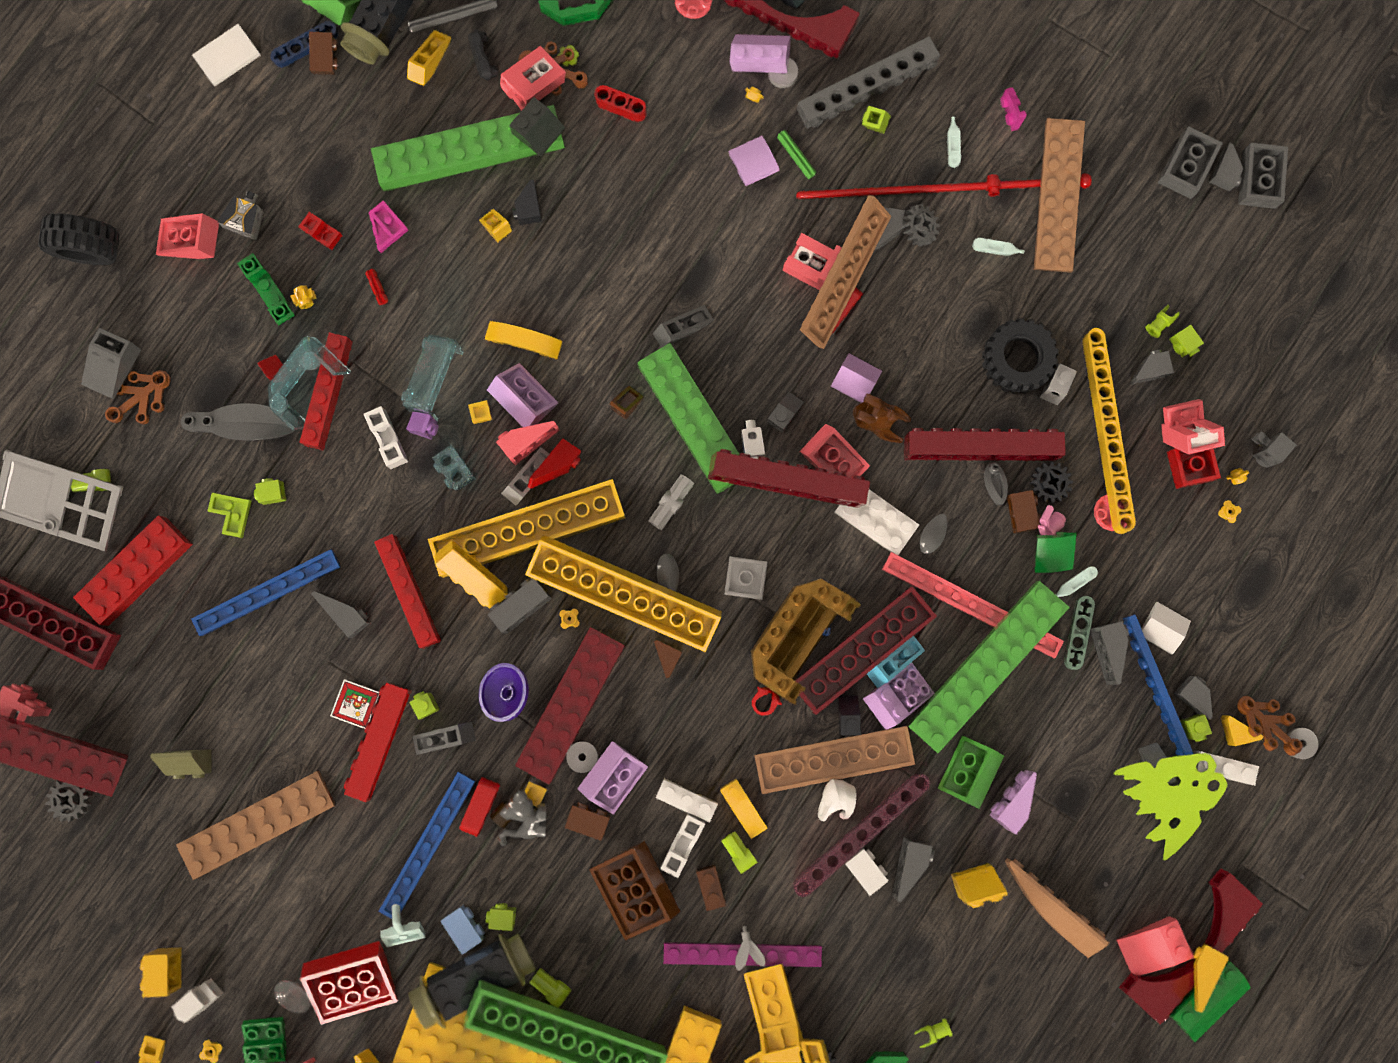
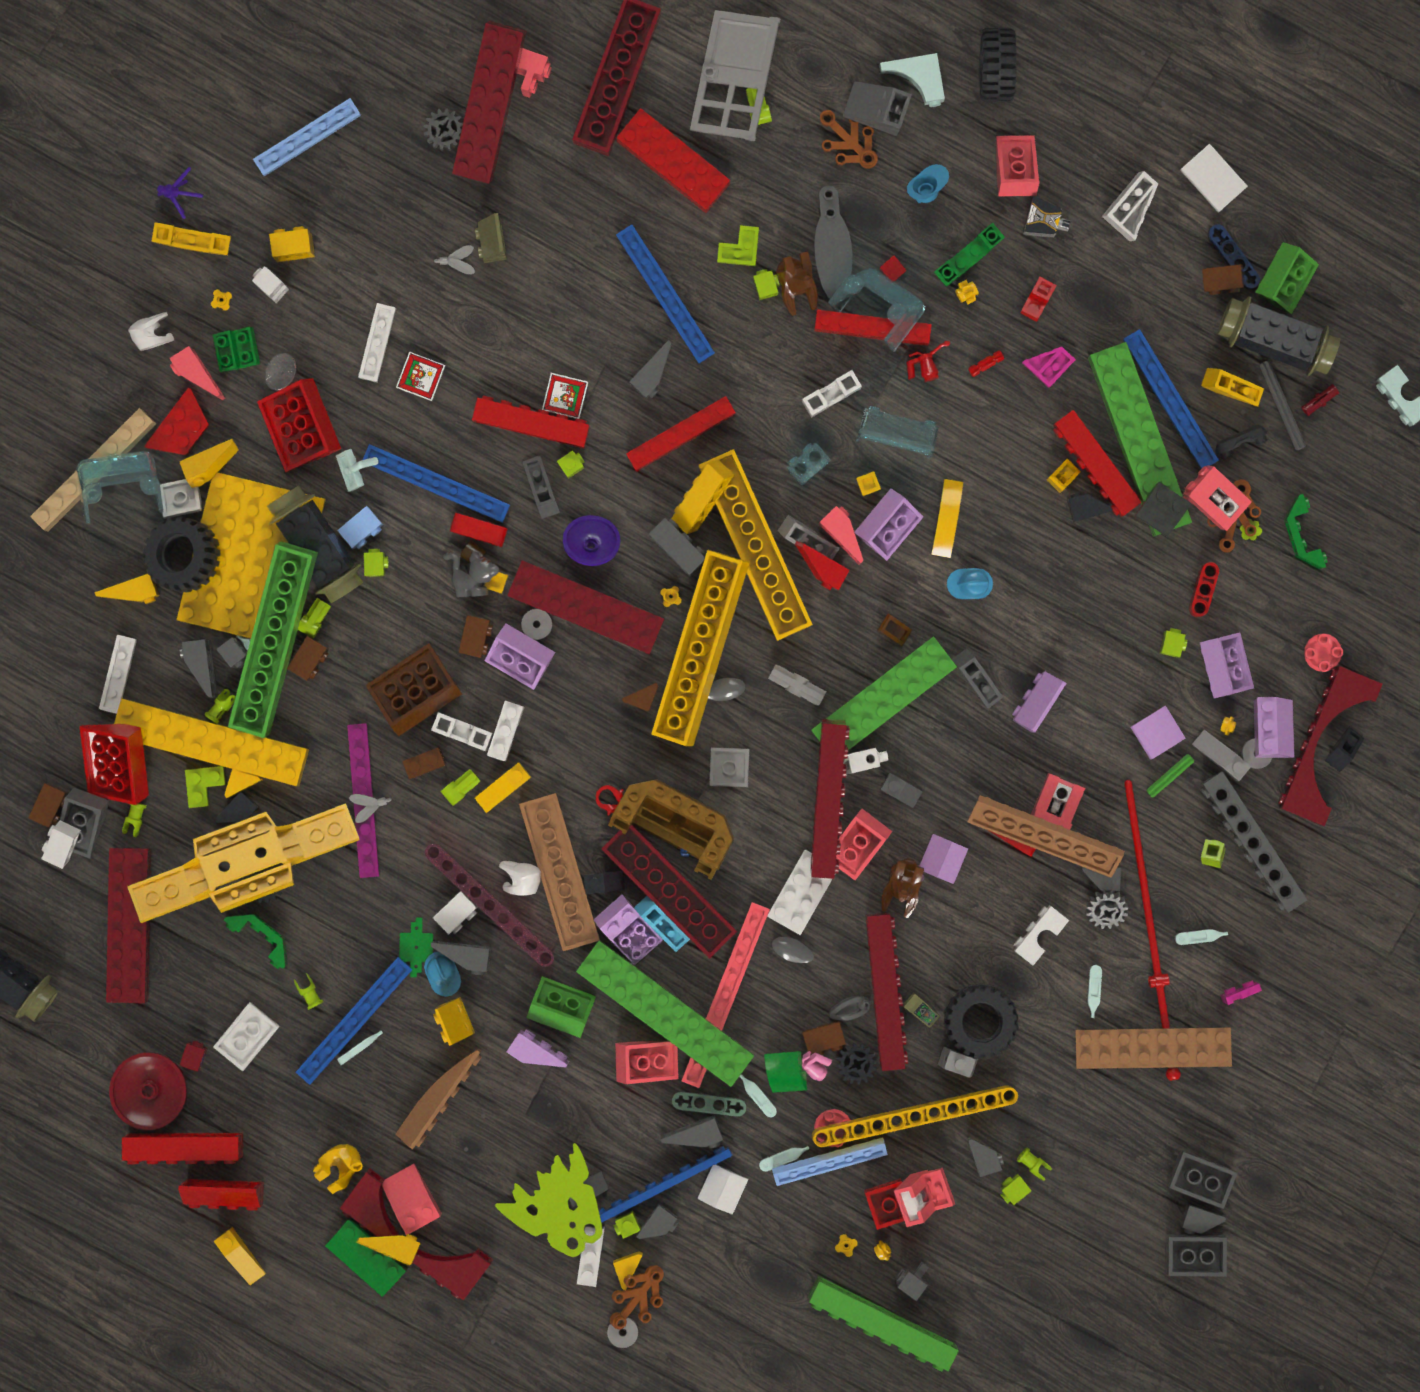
camera: 85 degrees right, 5 degrees up
medium nougat plate [176,771,336,880] -> none
medium lavender slope [406,412,439,440] -> none
none -> light blue plate [253,98,361,176]
none -> reddish brown brick [287,636,329,681]
none -> blue plate [296,957,413,1085]
none -> yellow piece [313,1144,363,1194]
none -> light aqua piece [337,1031,383,1065]
none -> white plate [358,303,396,383]
none -> tile [396,352,446,401]
none -> green piece [399,917,433,977]
none -> dark azure piece [424,952,461,997]
none -> light grey piece [434,245,475,274]
none -> coral slope [615,1041,678,1084]
none -> light aqua piece [759,1146,809,1172]
none -> light blue plate [772,1138,888,1186]
none -> reddish brown piece [776,251,818,316]
none -> bright green brick [808,1276,959,1372]
none -> light aqua arch [879,53,945,107]
none -> leg [903,992,940,1028]
none -> dark azure piece [907,164,949,203]
none -> red piece [907,340,950,382]
none -> dark azure piece [947,568,993,599]
none -> lavender slope [1012,672,1066,732]
none -> white arch [1014,905,1069,965]
none -> red brick [1053,410,1142,517]
none -> white wedge [1102,171,1158,241]
none -> blue plate [1123,329,1219,469]
none -> lime brick [1159,628,1187,658]
none -> light grey slope [1192,730,1252,781]
none -> lavender slope [1200,633,1254,698]

